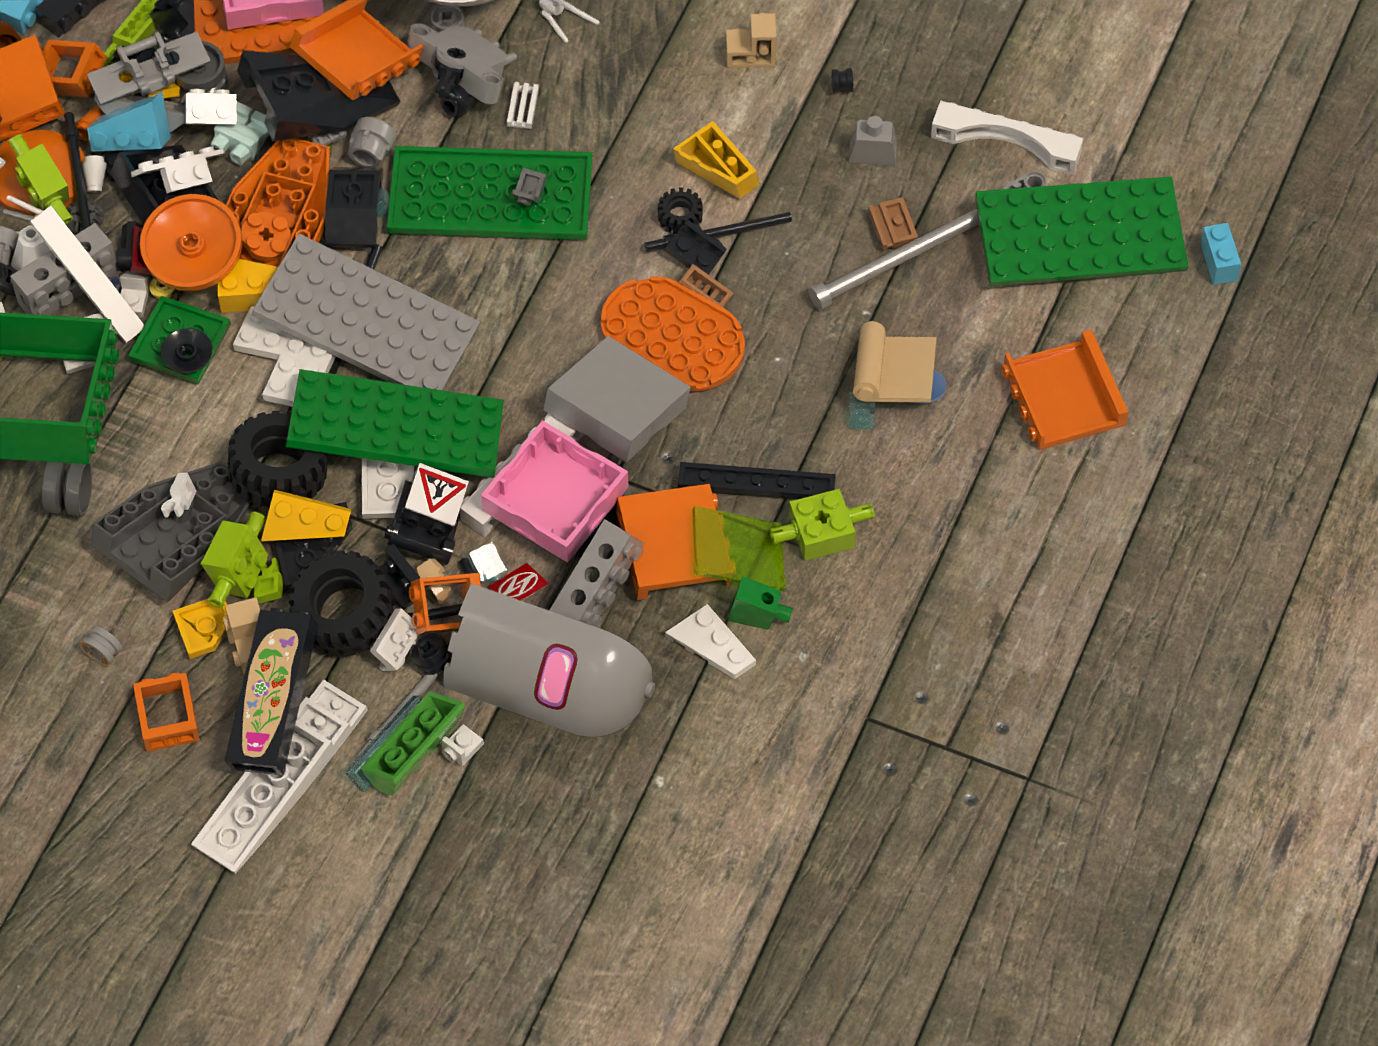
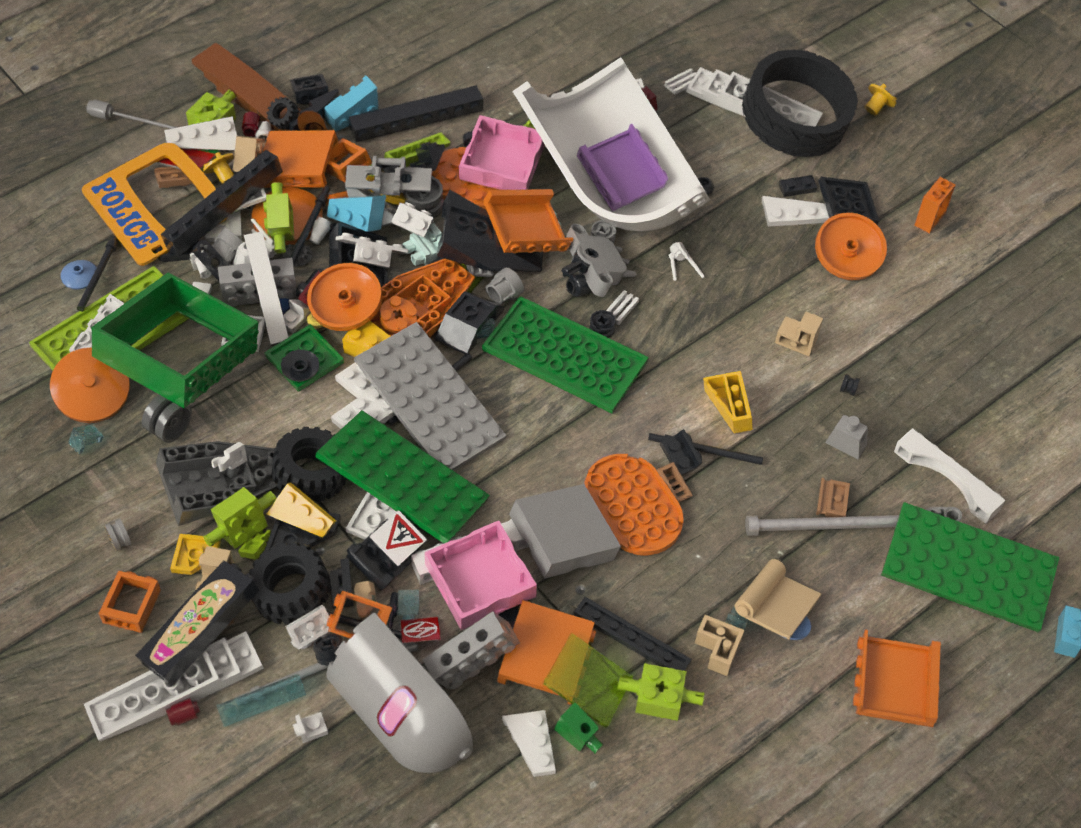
camera: 25 degrees right, 5 degrees down
bright green slope [360,691,465,796] -> none
dark grey bracket [511,168,548,206] -> none
black tyre [658,187,703,235] -> none
none -> dark red brick [166,698,200,726]
none -> black wheel [589,310,616,338]
none -> tan brick [695,615,744,676]

